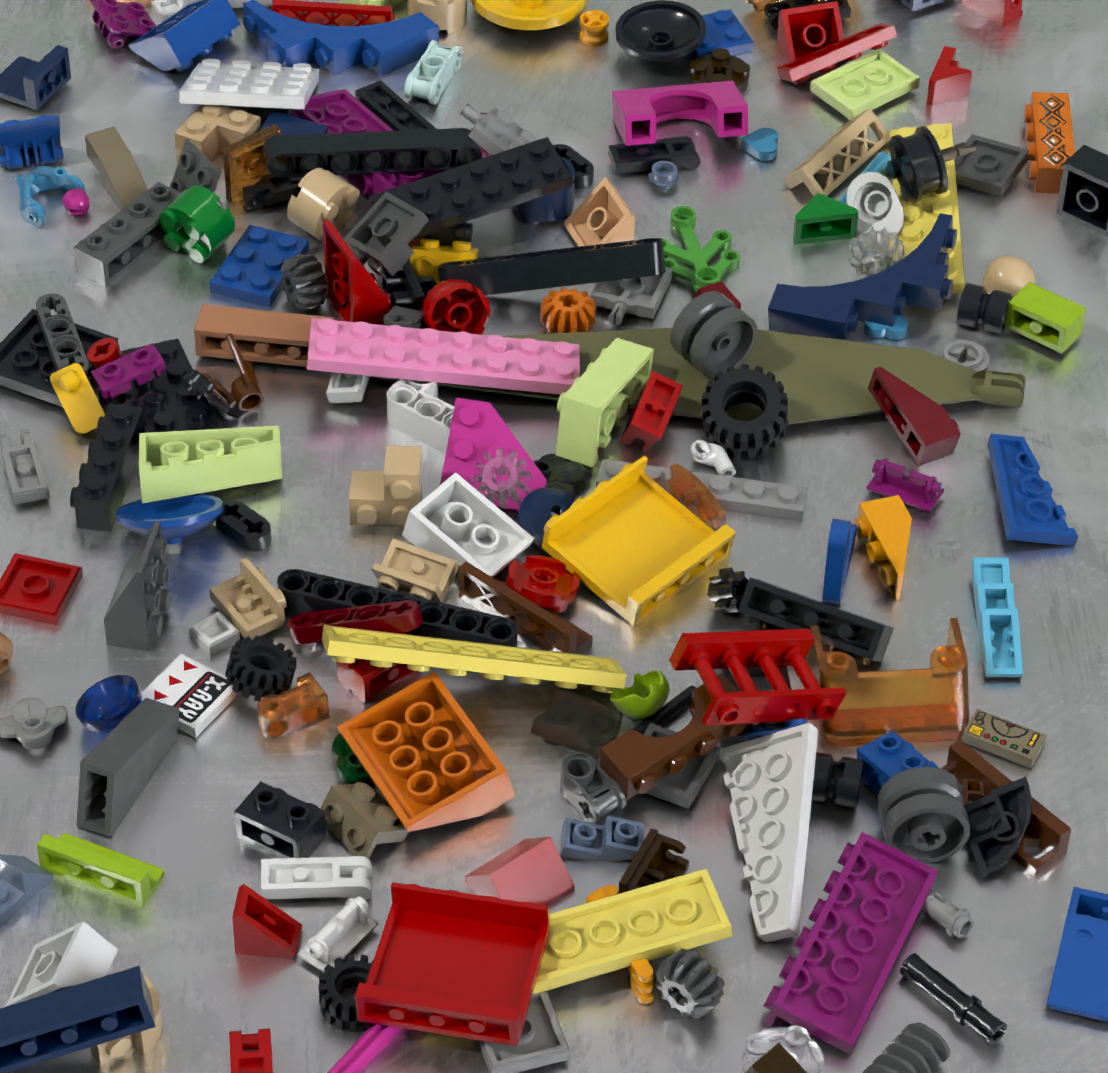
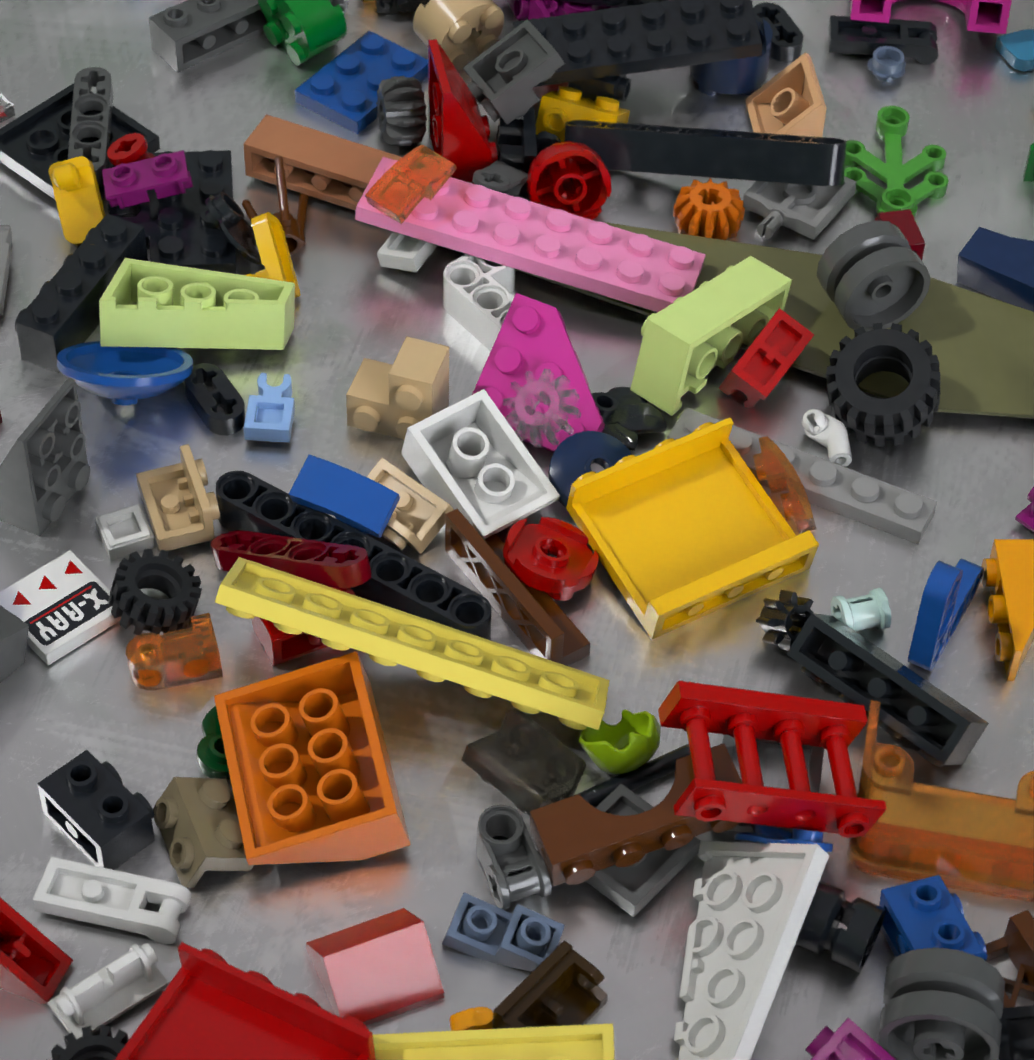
camera: 15 degrees right, 5 degrees up
none -> light blue plate [244,373,295,443]
none -> yellow piece [245,212,300,298]
none -> blue slope [289,454,400,538]
none -> clear orange slope [365,144,457,224]
none -> light aqua bush [831,588,891,631]

